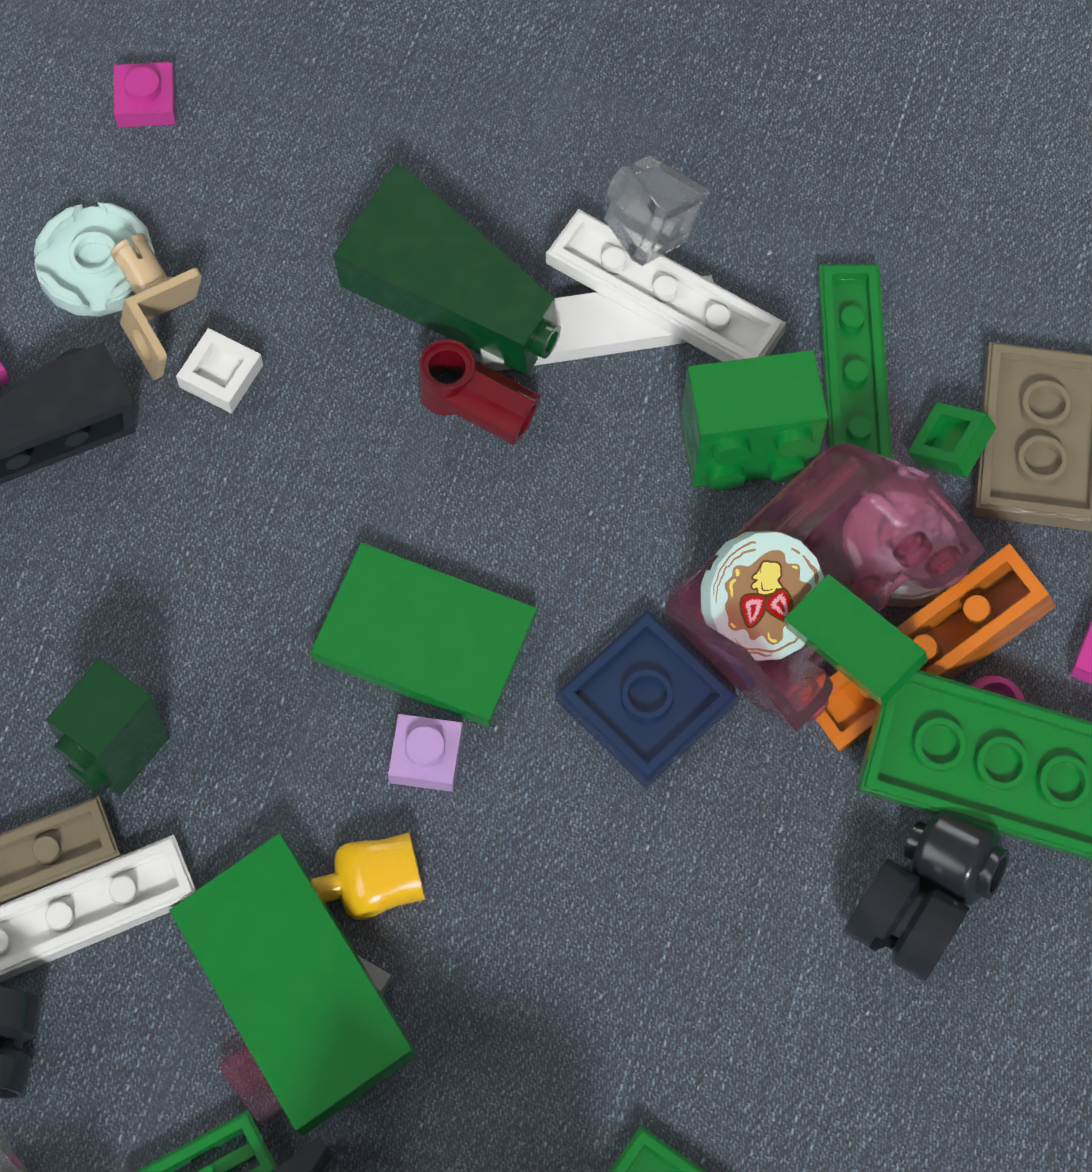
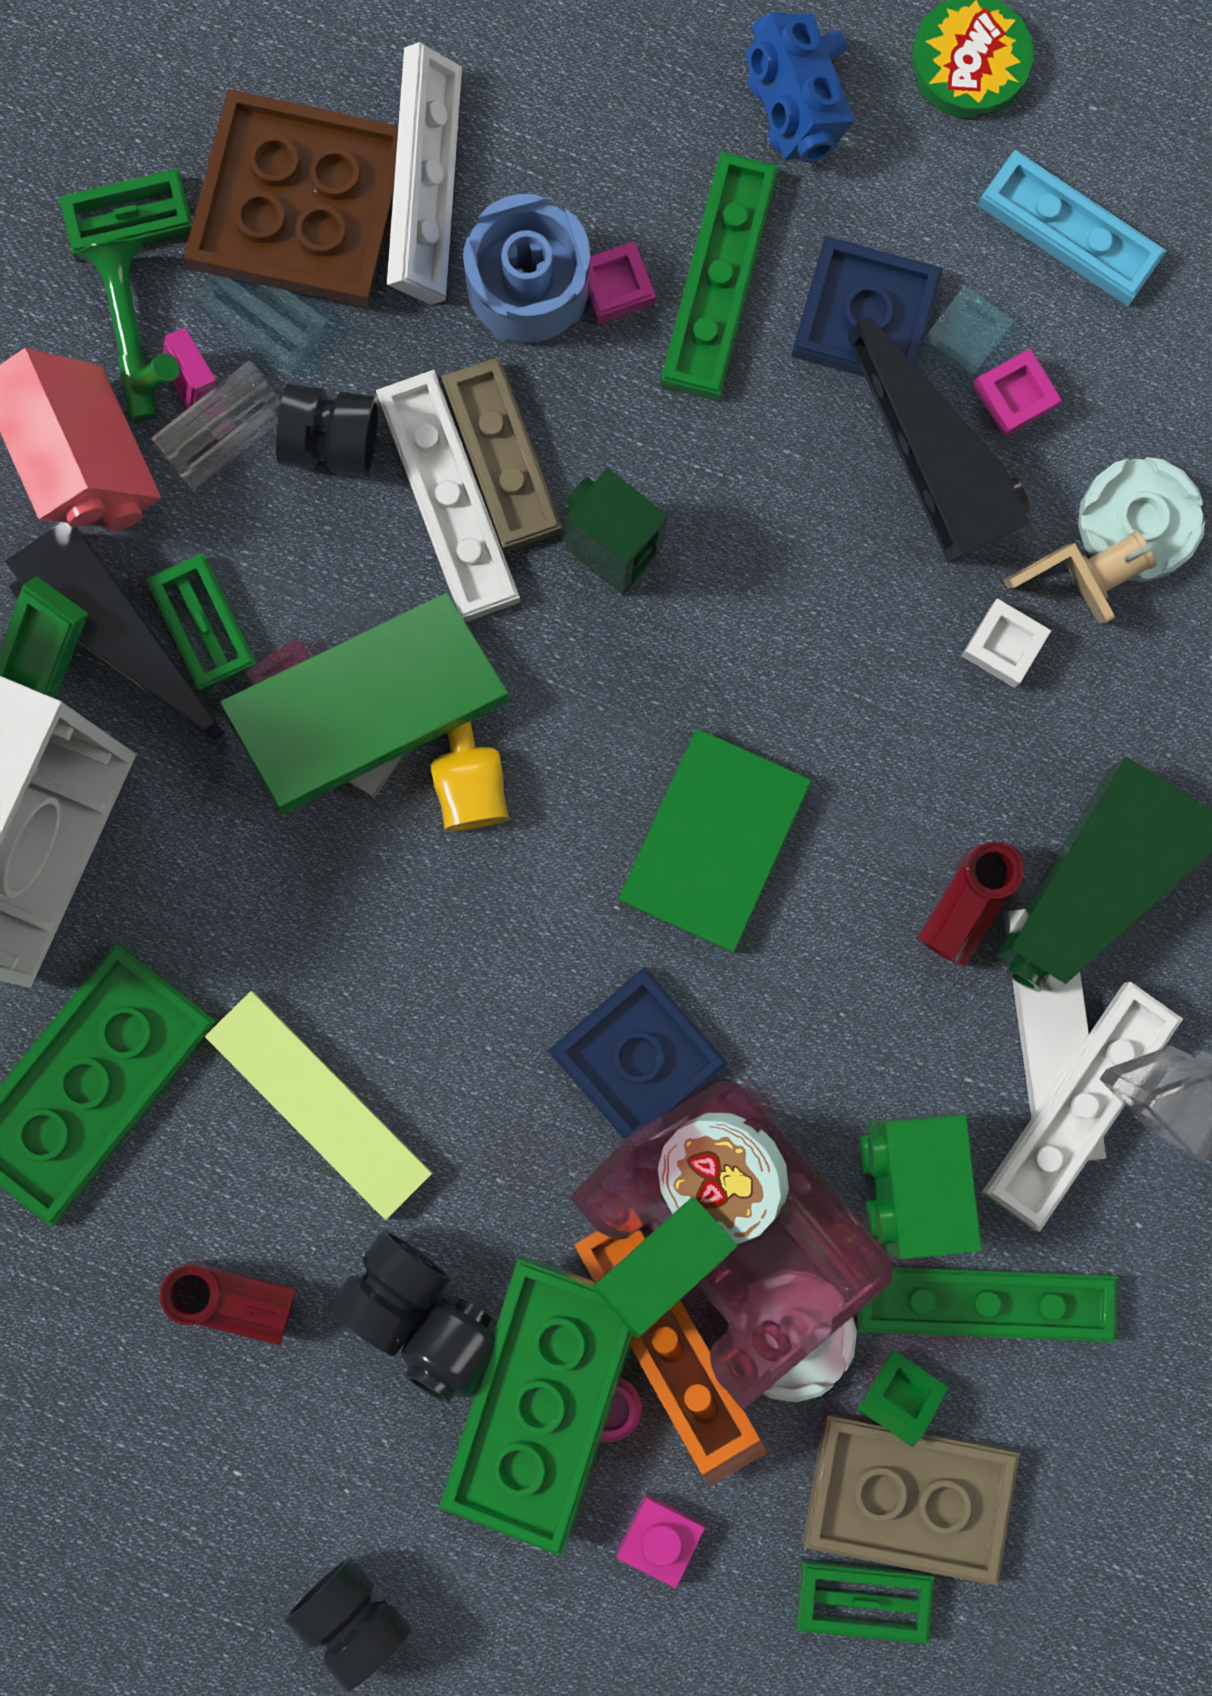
camera: 85 degrees right, 15 degrees up
lavender plate [388,714,463,792] -> none
none -> dark red piece [159,1261,297,1346]
none -> yellowish green tile [205,991,433,1220]

